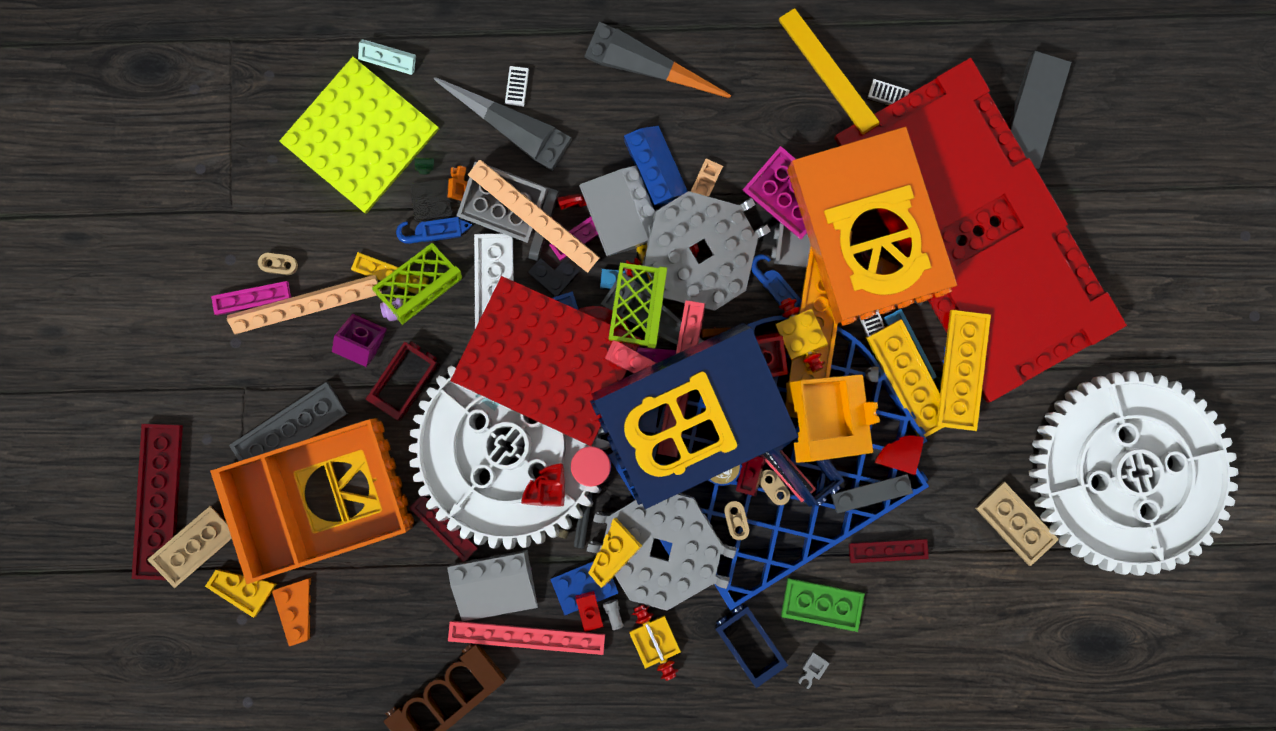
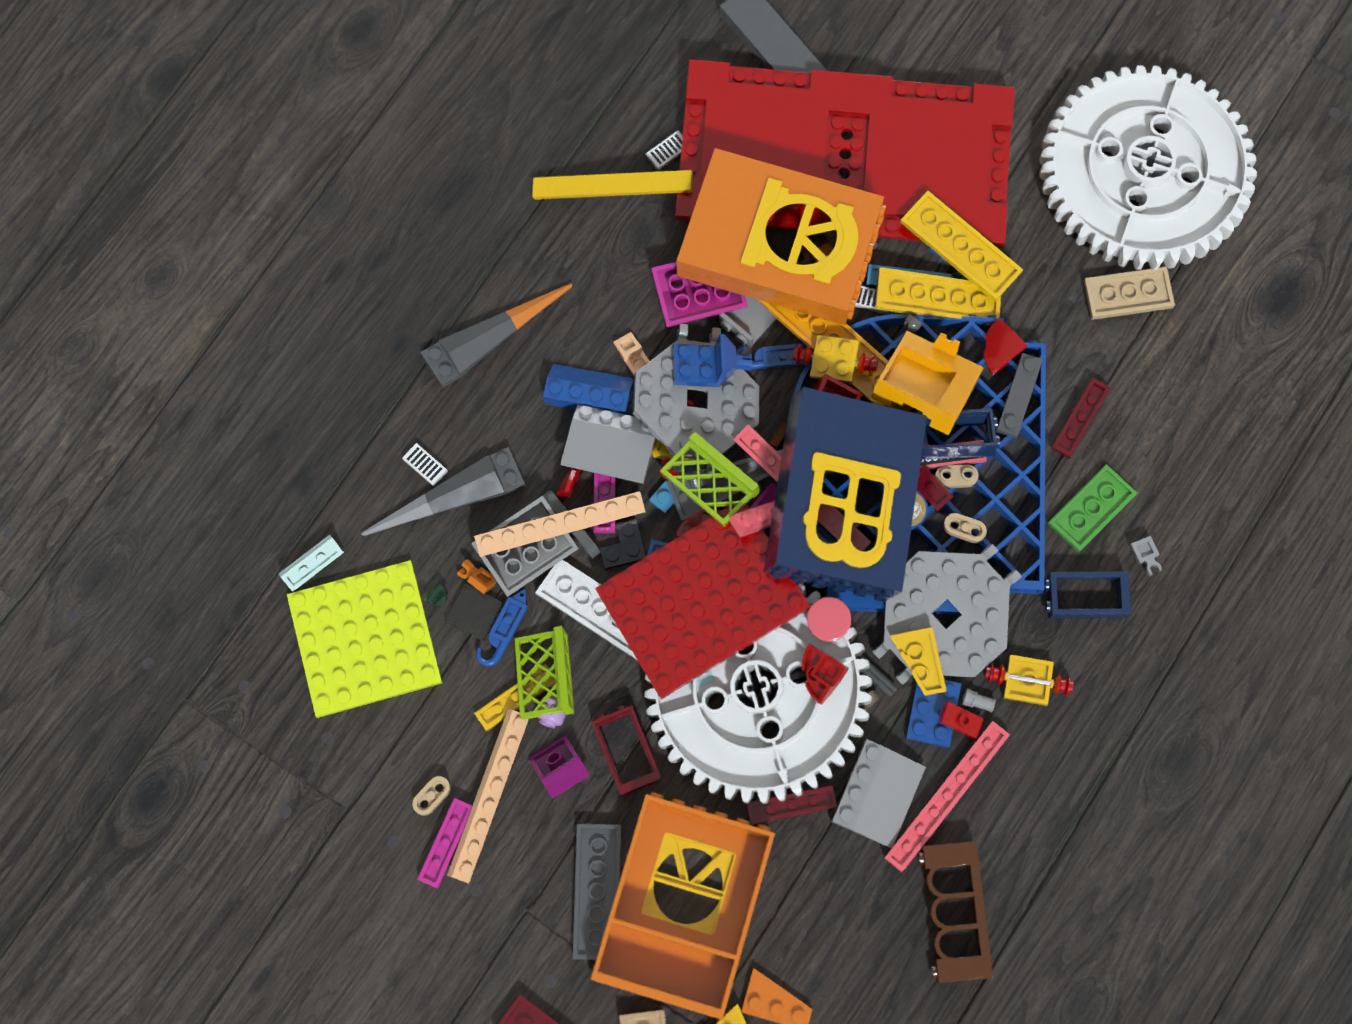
camera: 55 degrees left, 10 degrees down
none -> blue plate [672,334,752,387]

